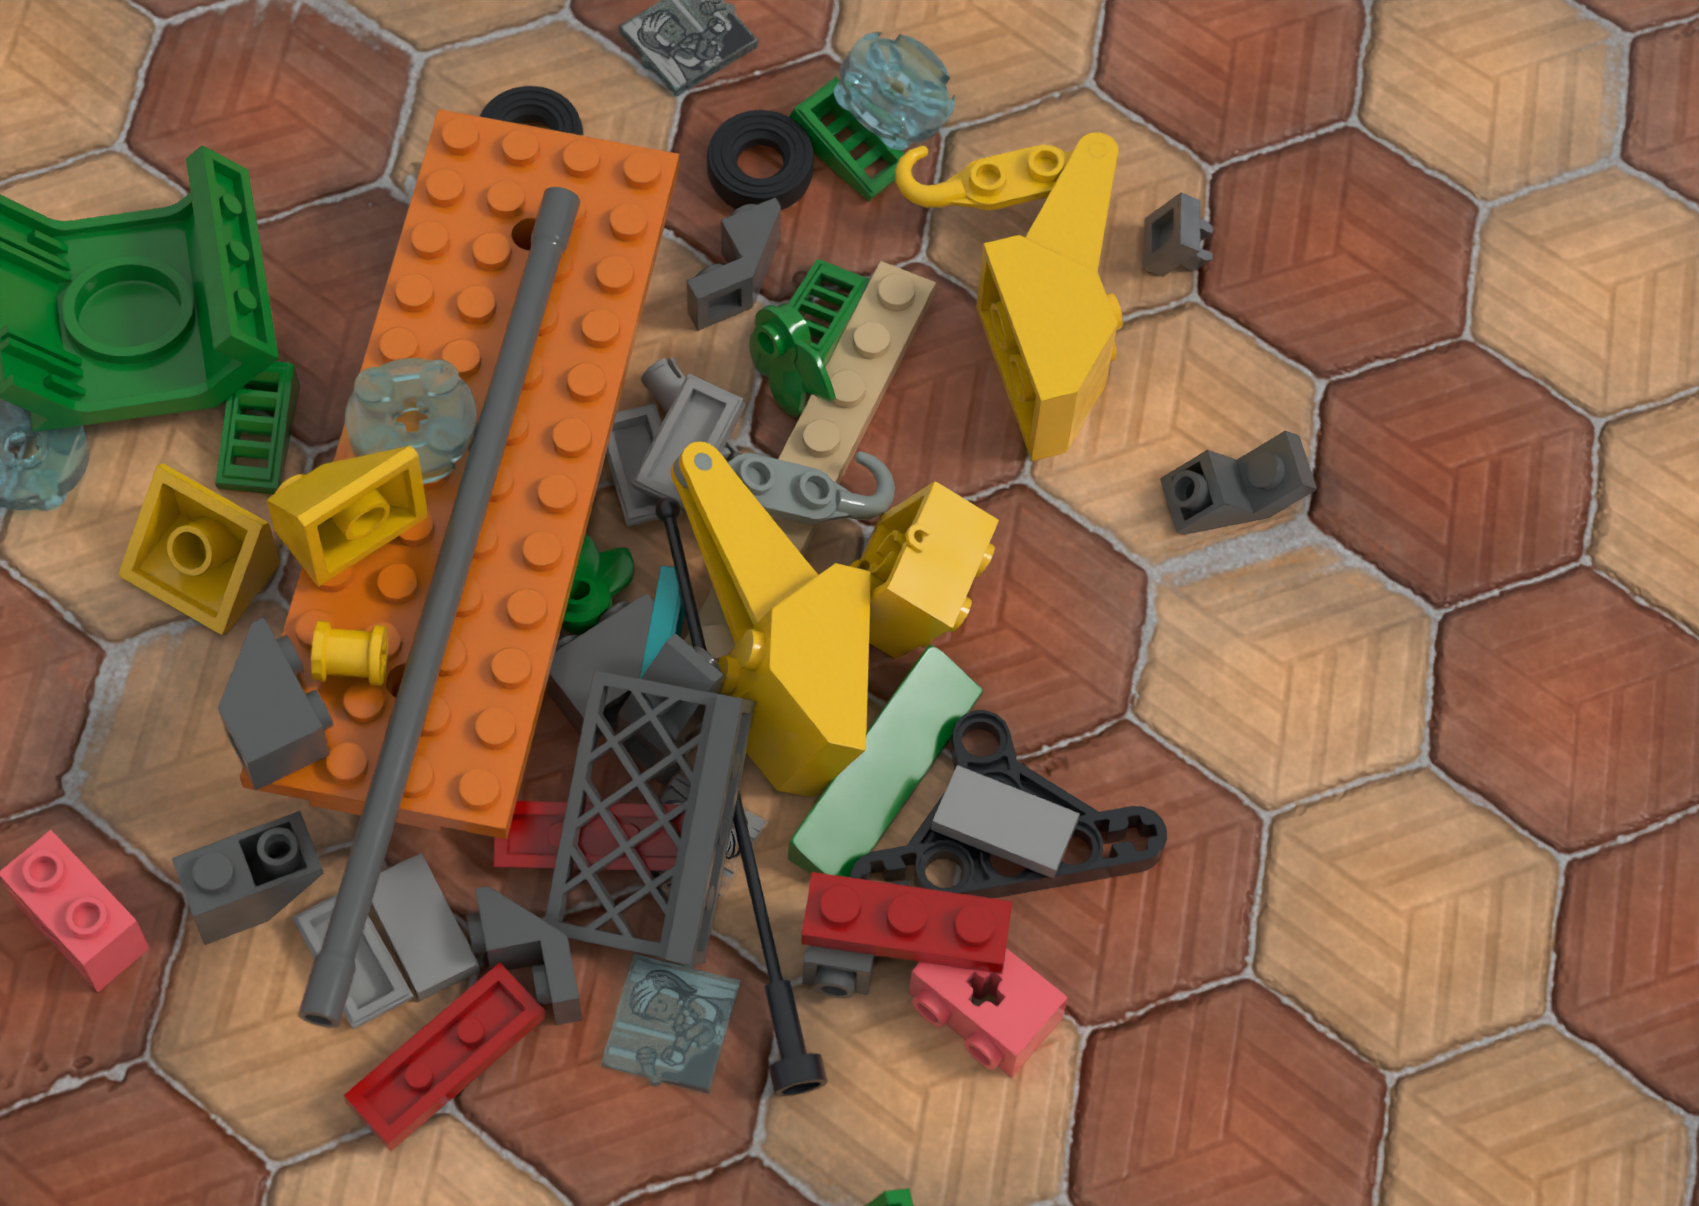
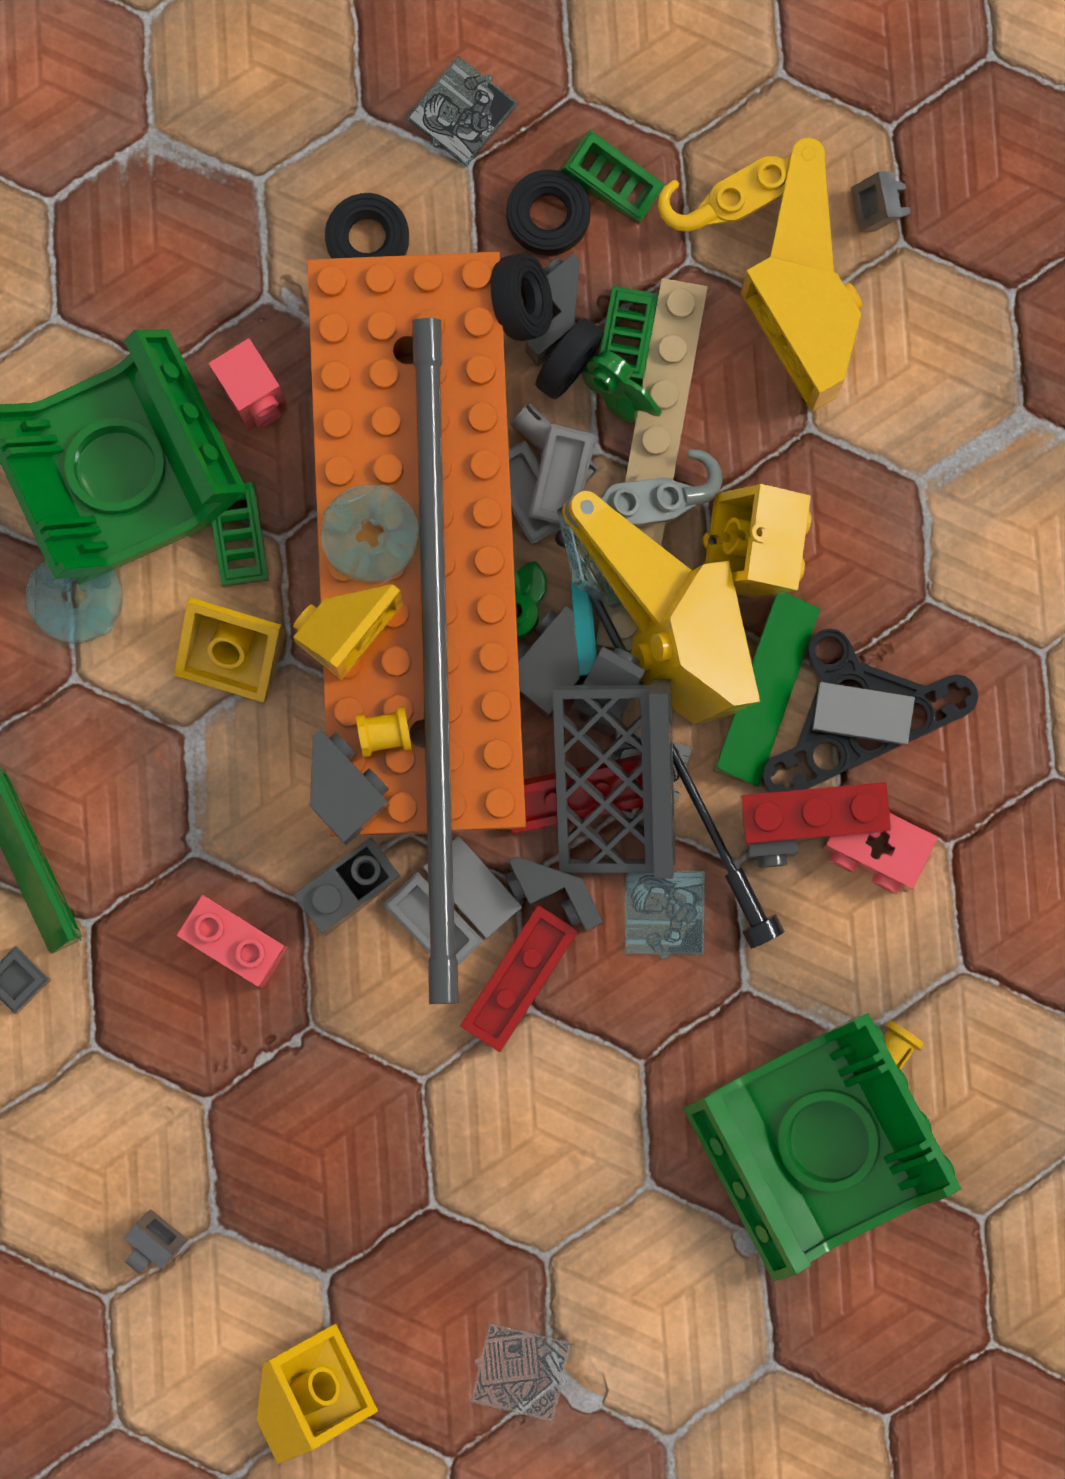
camera: 10 degrees left, 20 degrees up
clear light blue plate [834,32,955,150] -> none
dark grey slope [1160,430,1317,535] -> none
none -> coral brick [208,338,287,430]
none -> black tyre [491,253,553,341]
none -> black tyre [535,318,604,400]
none -> clear light blue window [557,507,621,609]

